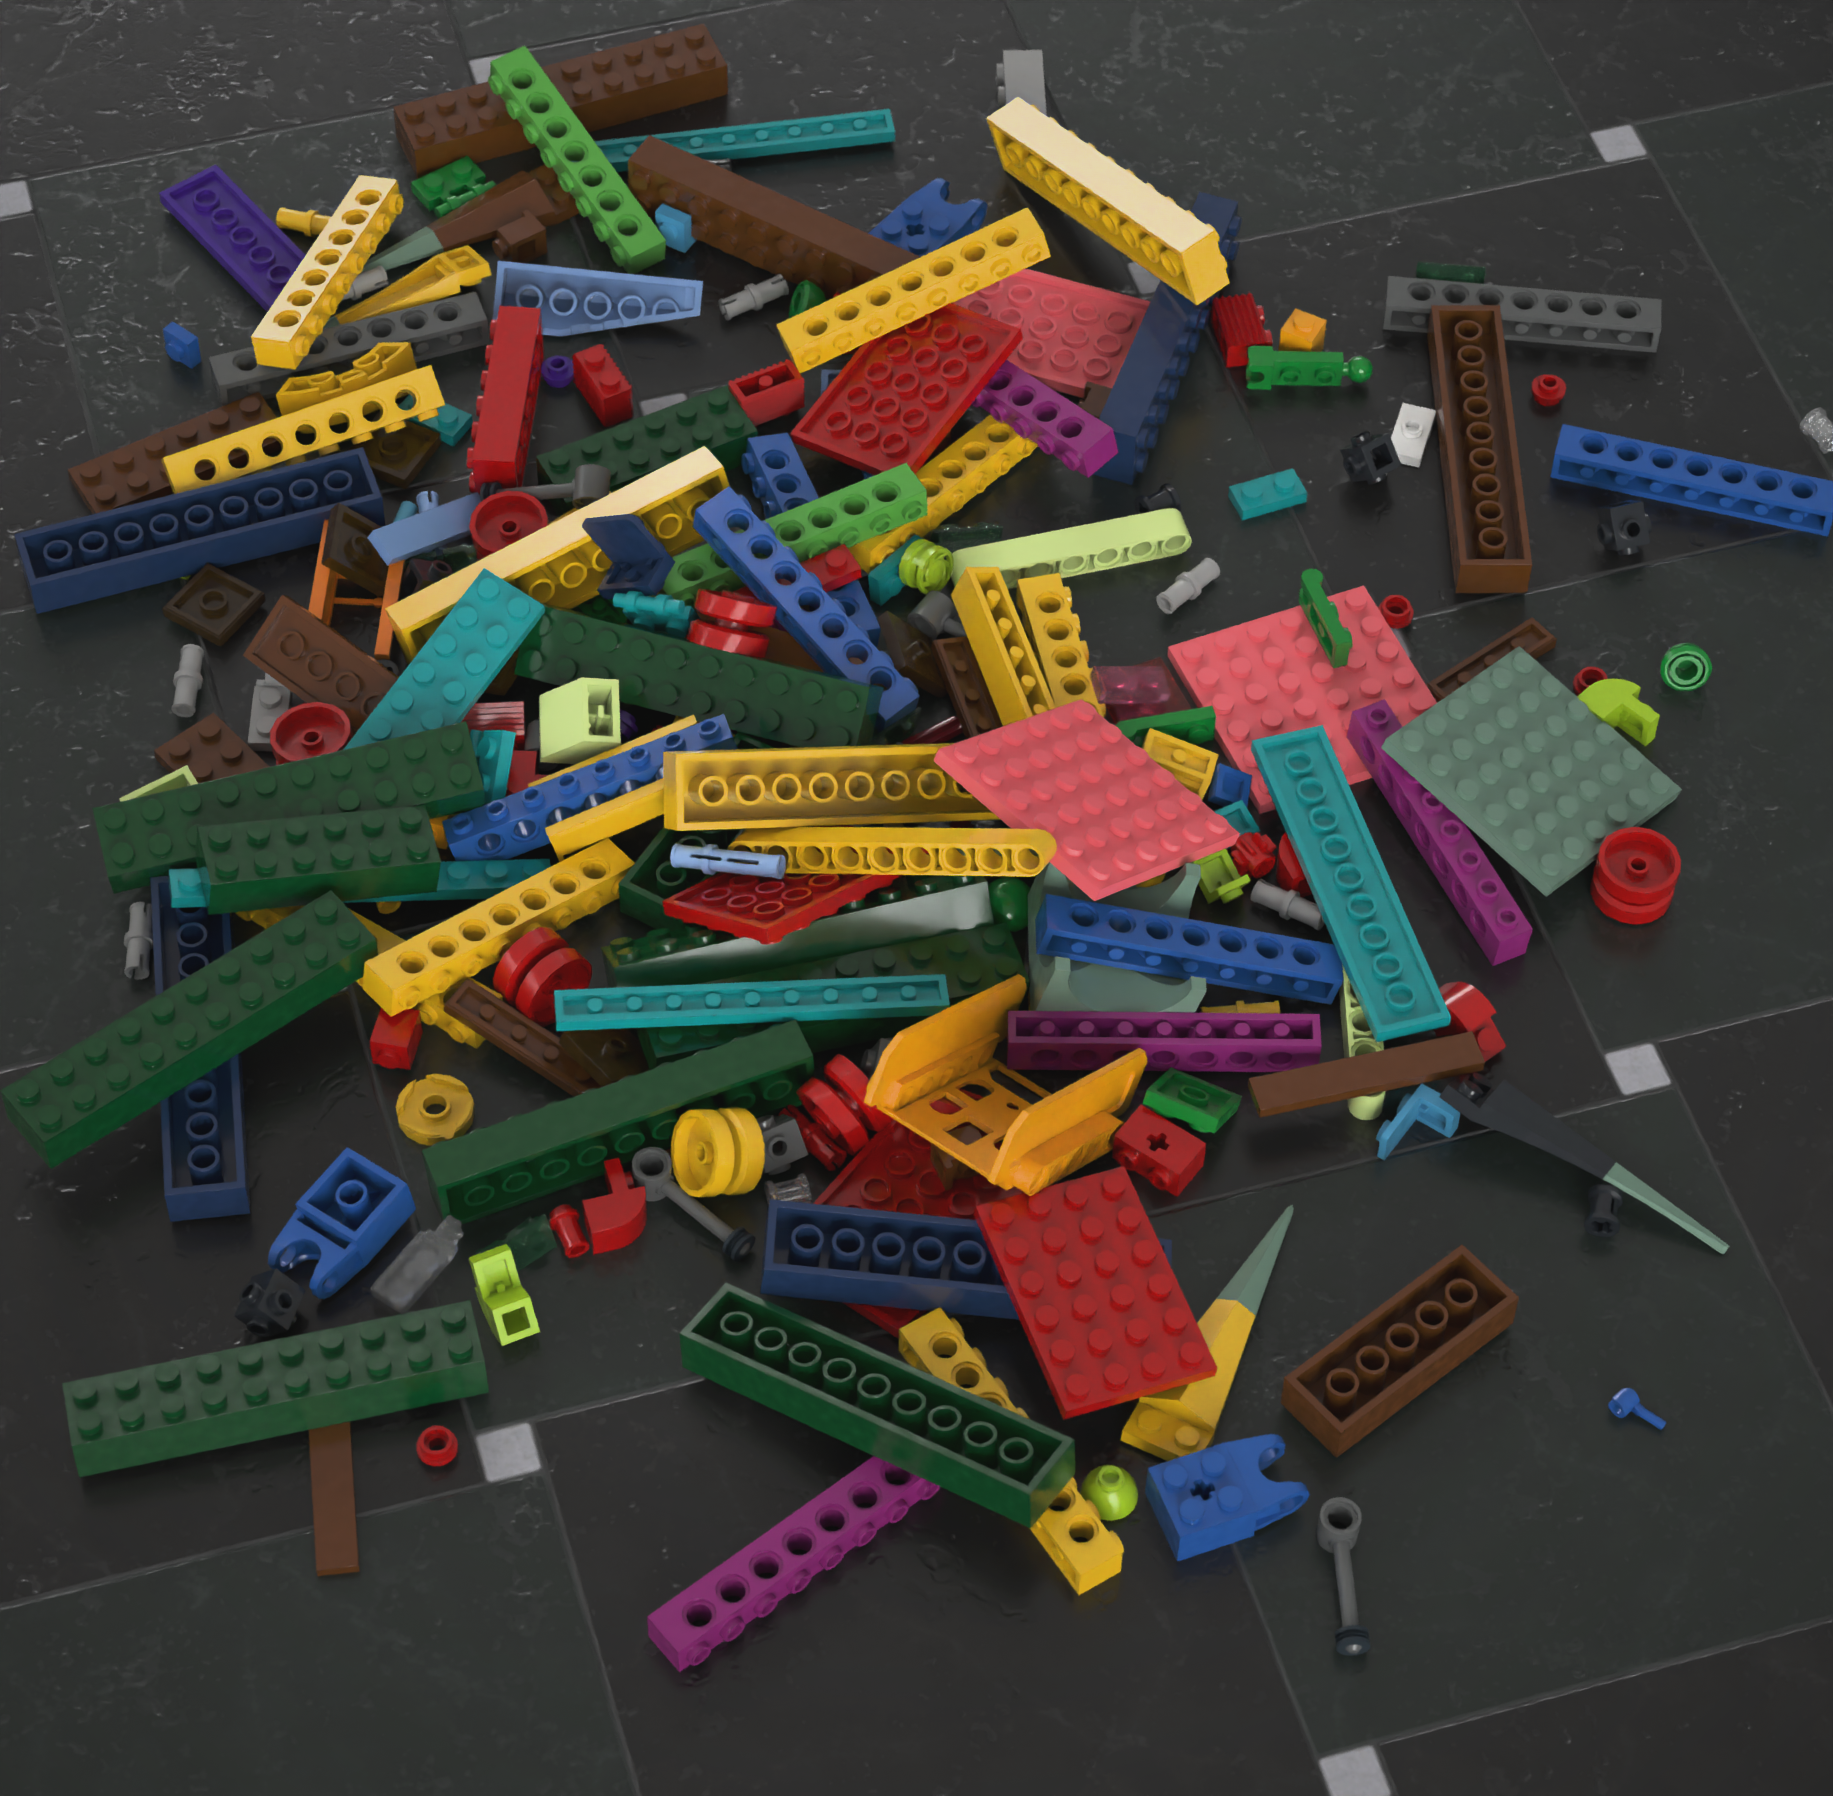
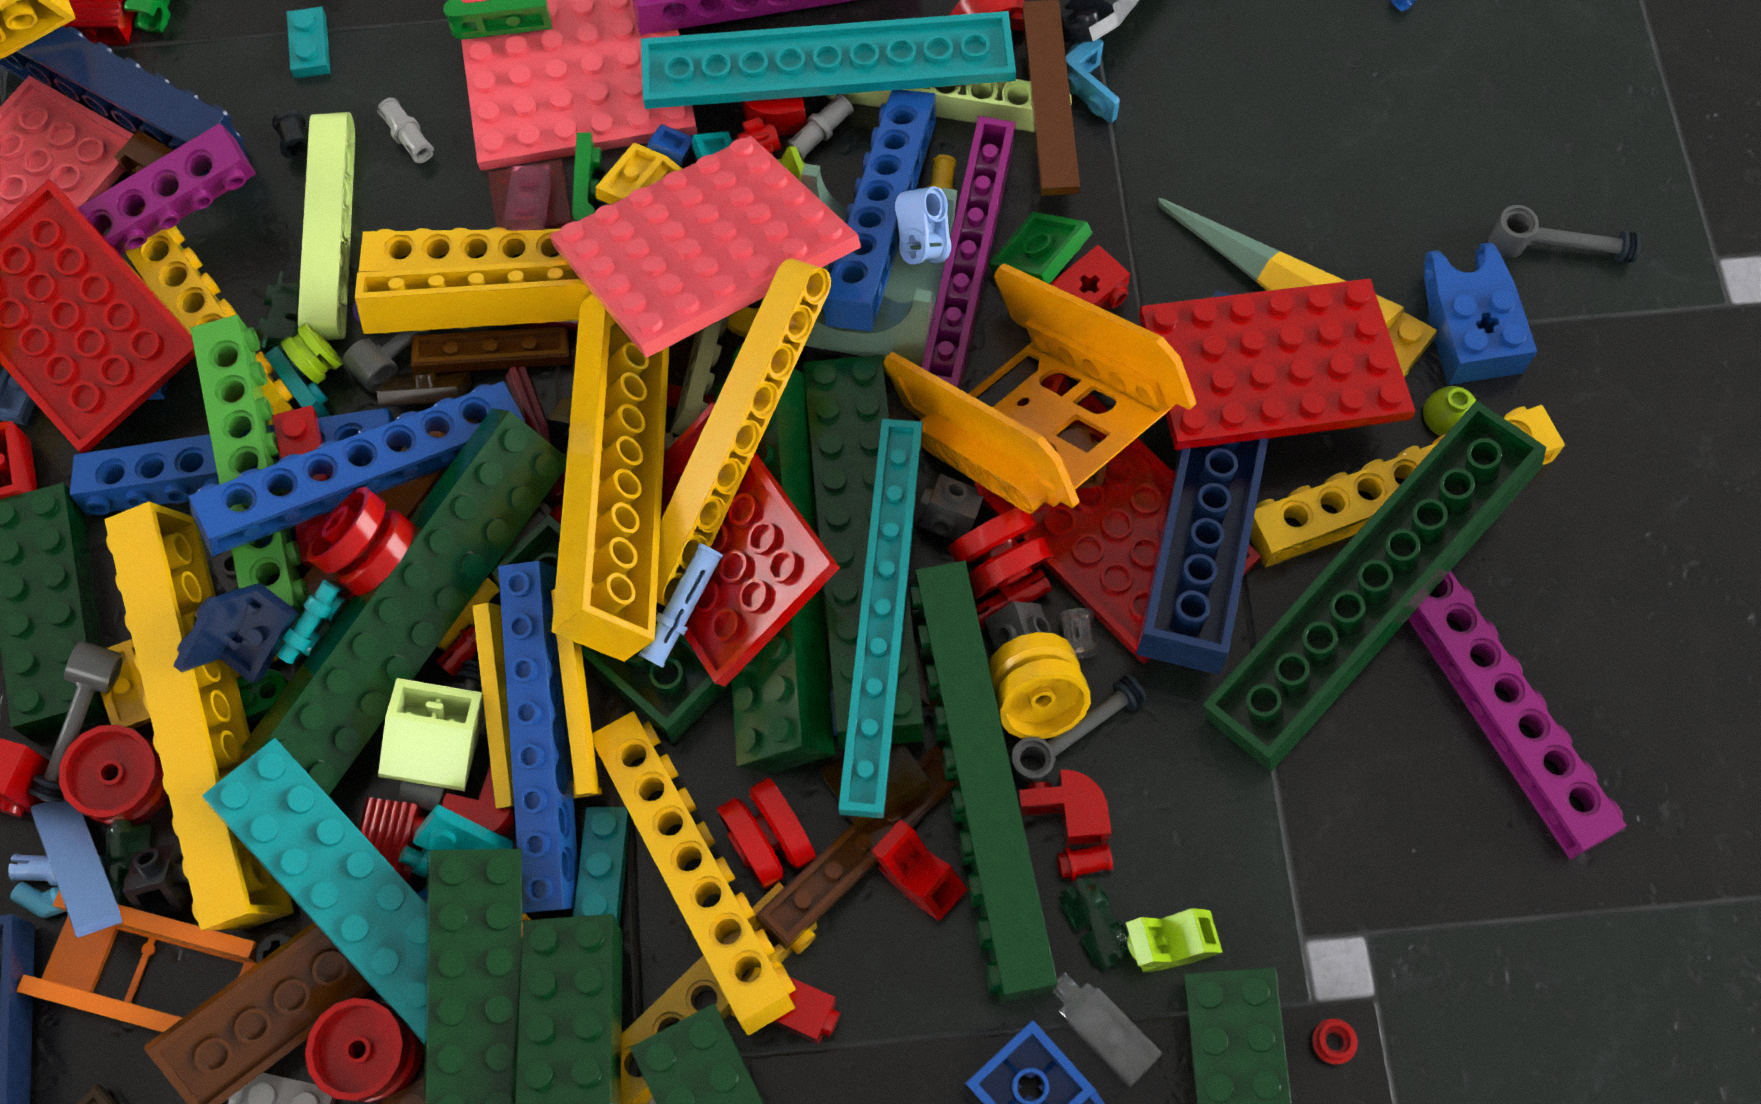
camera: 75 degrees left, 15 degrees up
dark brown plate [321,503,389,597] -> none
yellow tile [396,1074,475,1146] -> none
reddish brown brick [1280,1244,1519,1458] -> none
none -> red brick [871,819,968,921]
none -> light blue piece [895,186,951,265]

